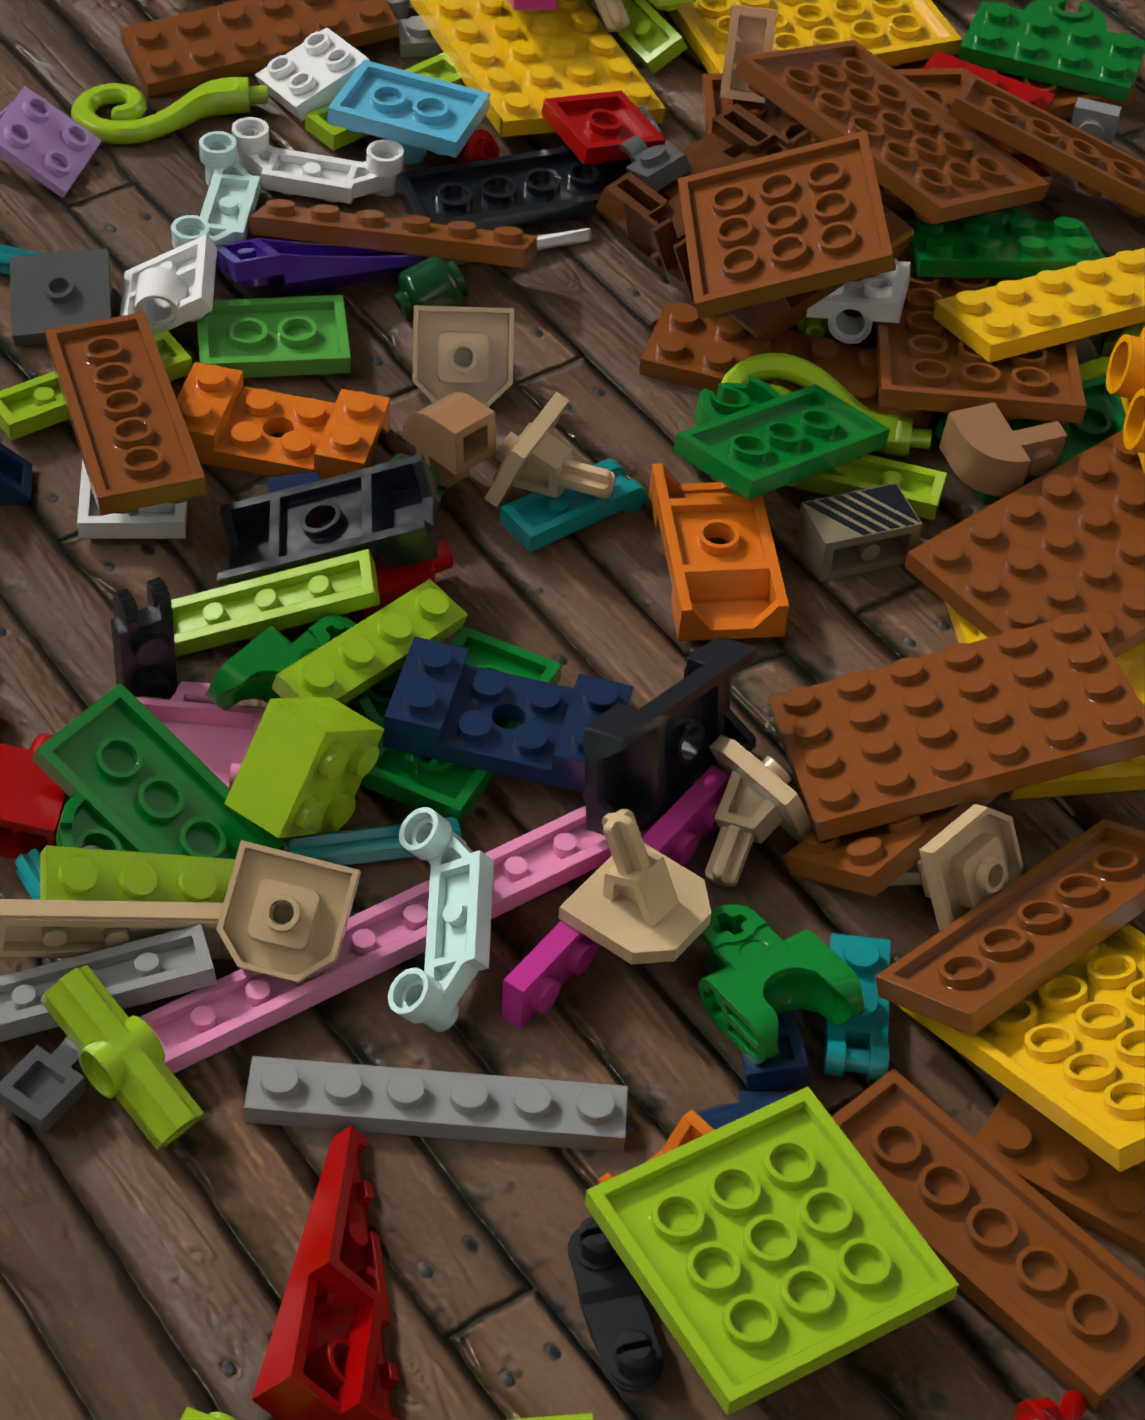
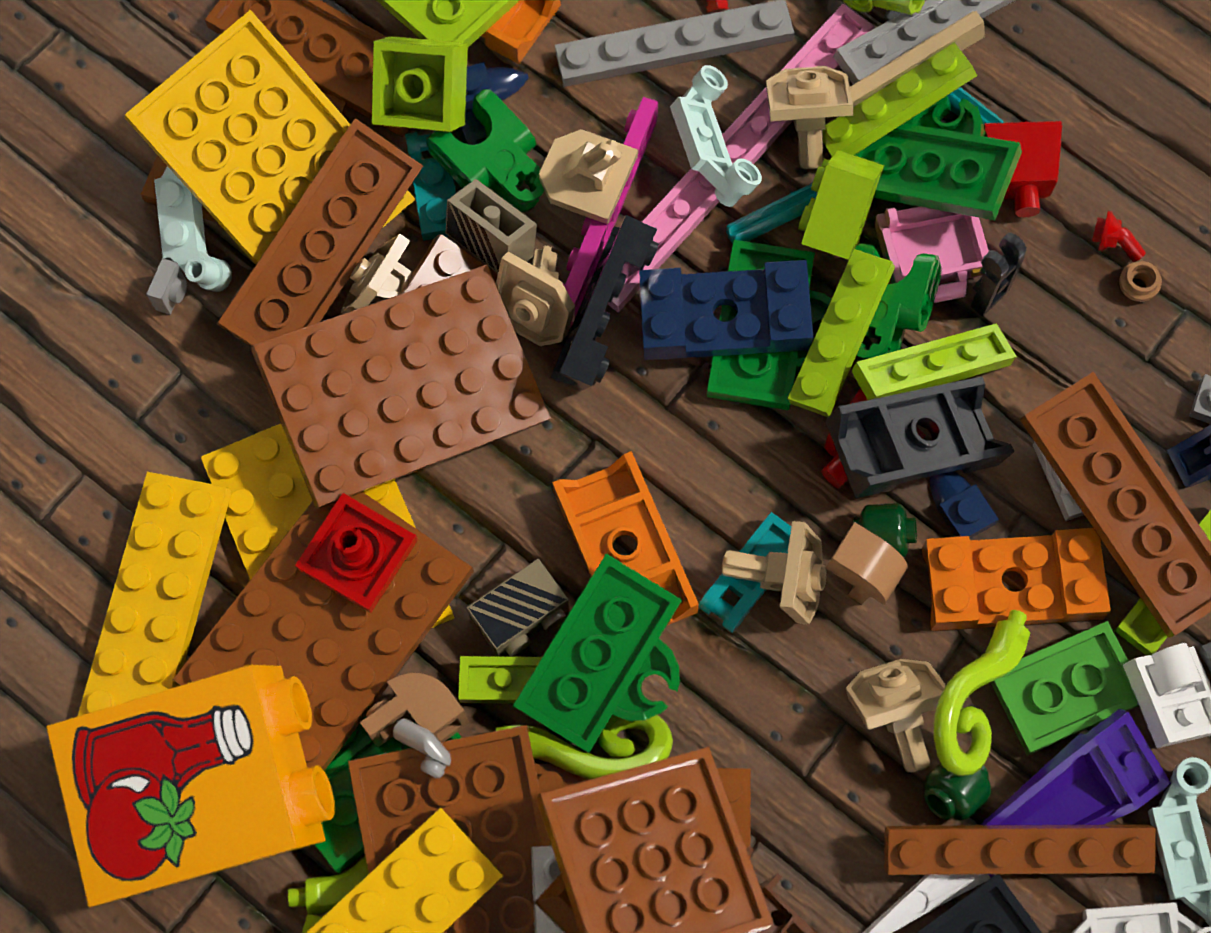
camera: 170 degrees right, 25 degrees up
none -> red plate [295,493,418,613]
none -> lime brick [372,36,468,132]
none -> light grey arm [393,719,451,779]
none -> dark tan brick [446,179,537,273]
none -> lime plant [934,610,1030,776]

